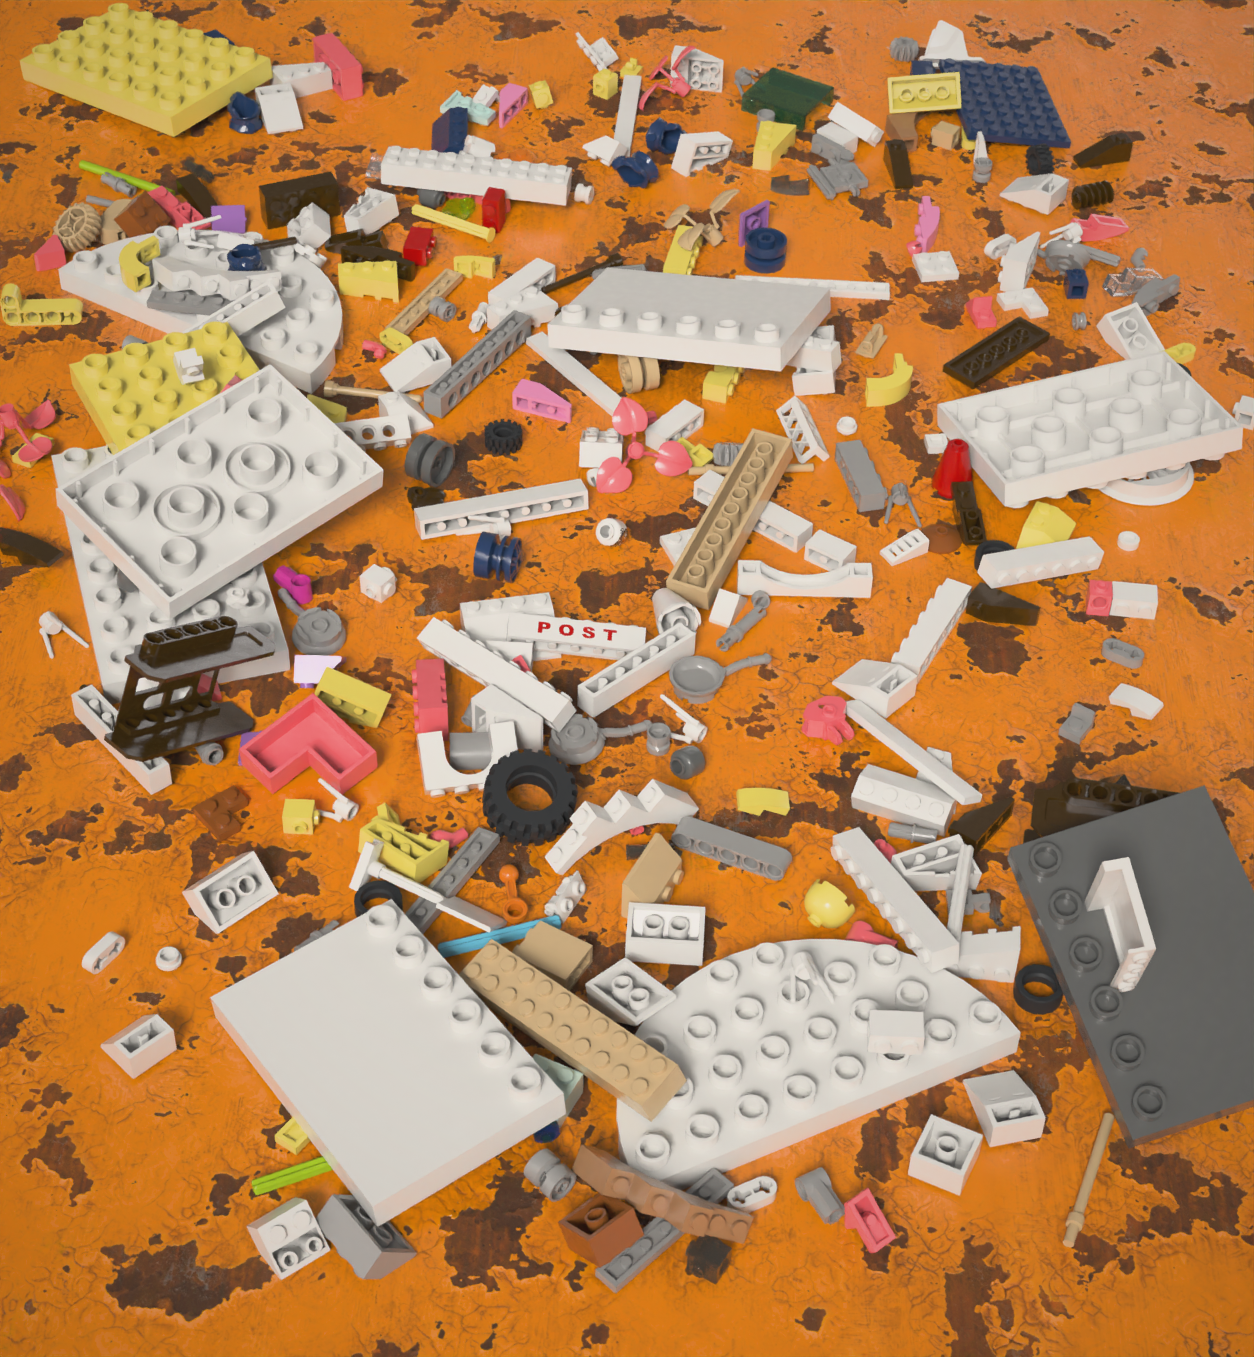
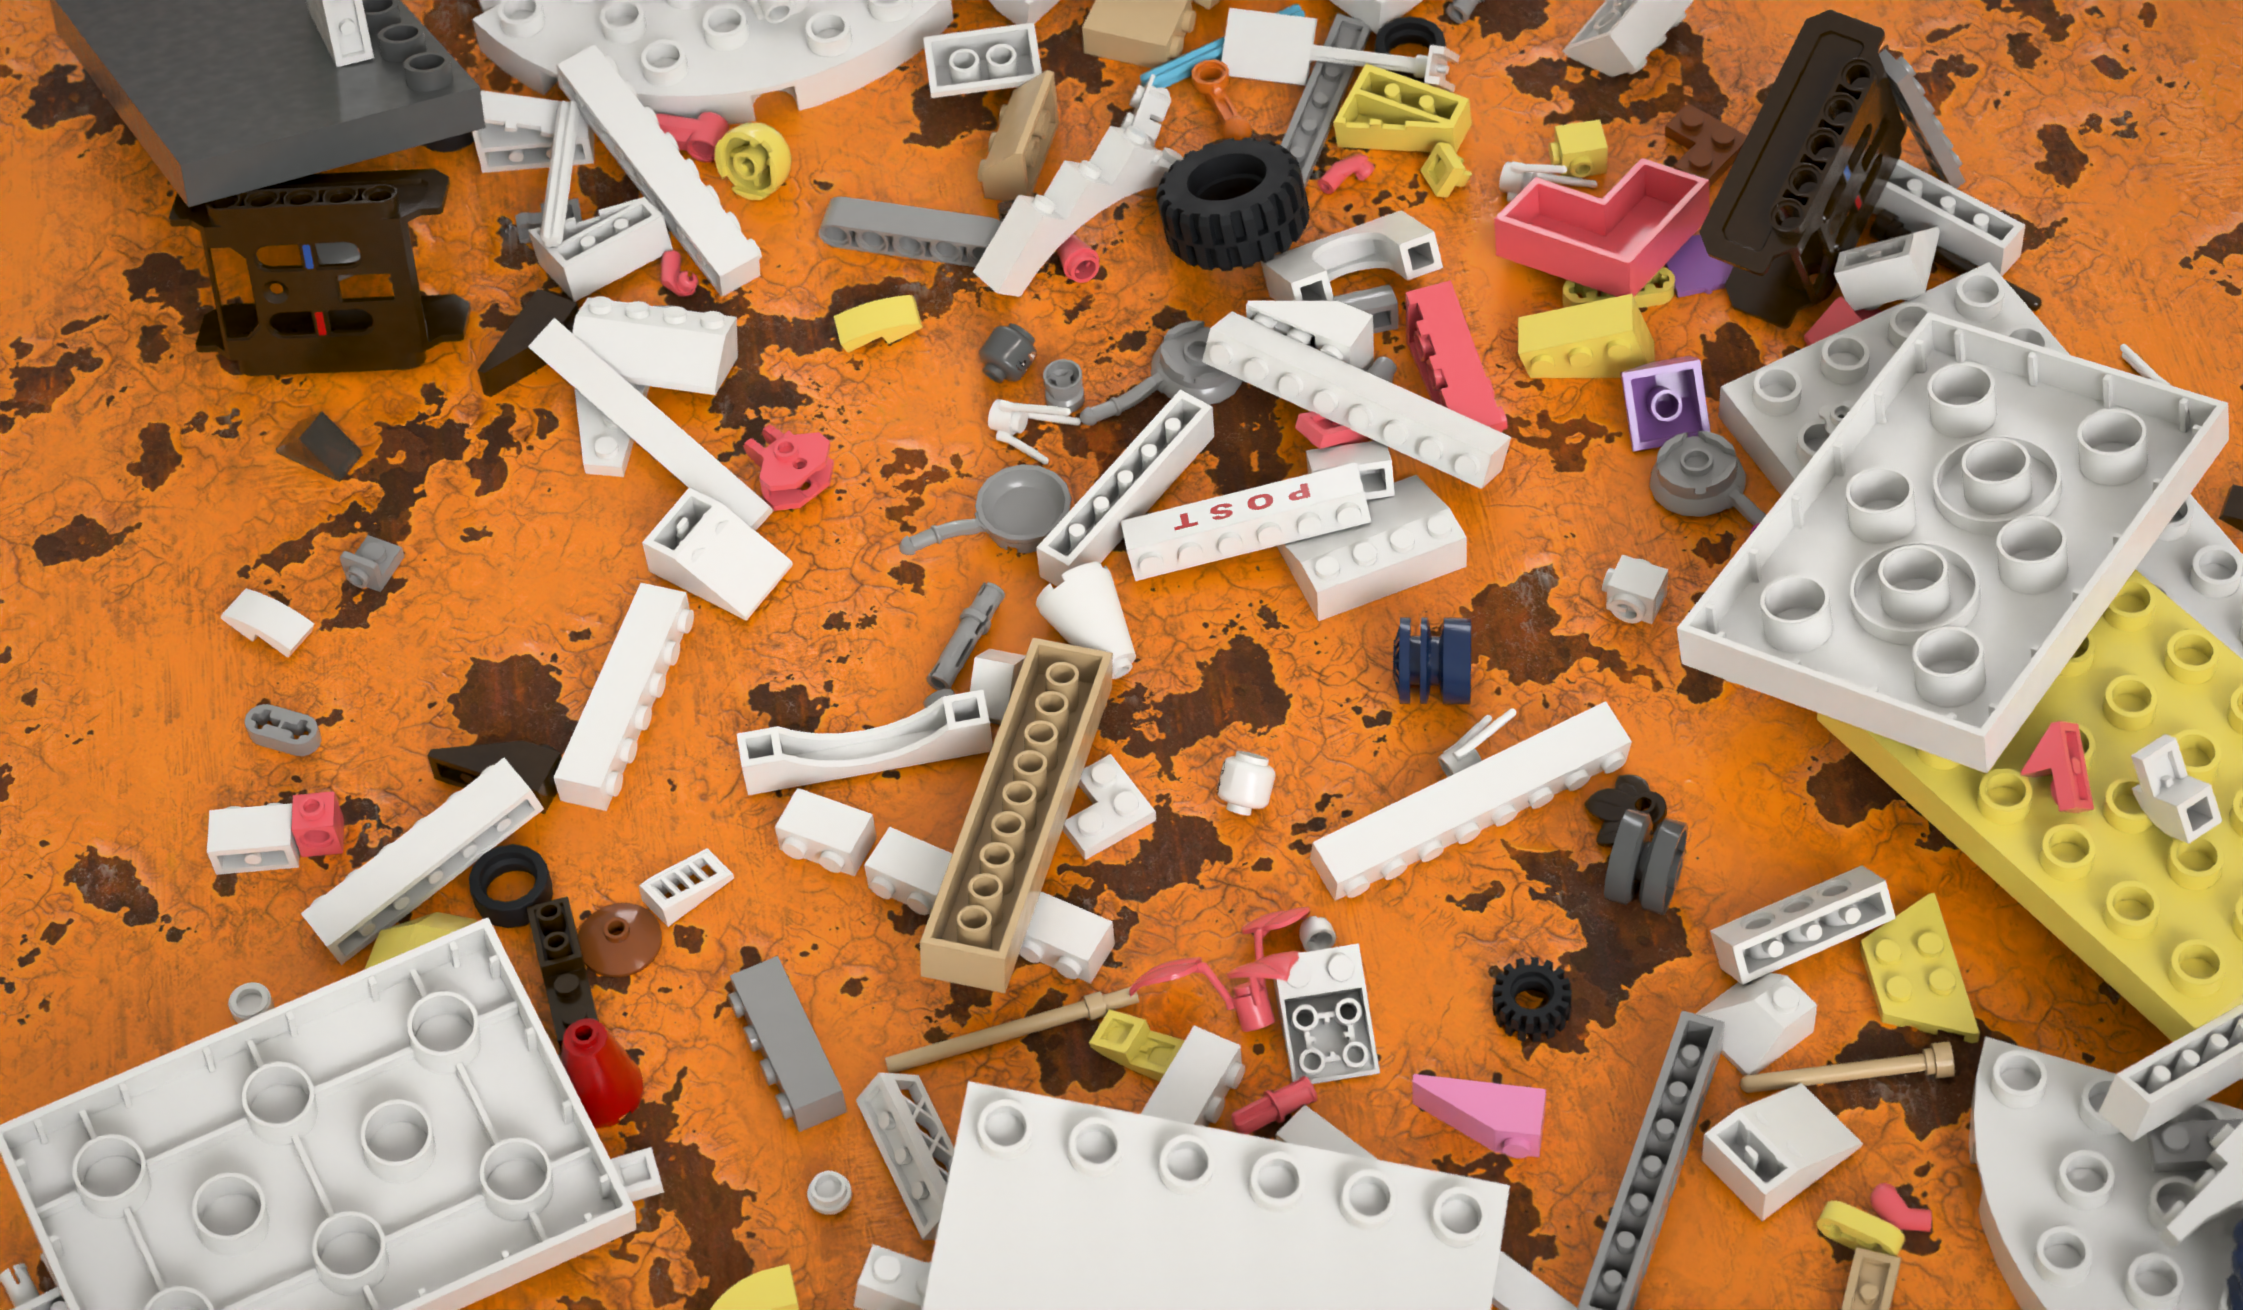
camera: 175 degrees right, 10 degrees up
light grey gear [713,442,744,466] -> none
light grey plant [884,483,922,528] -> none
none -> light grey plate [1879,49,1965,189]

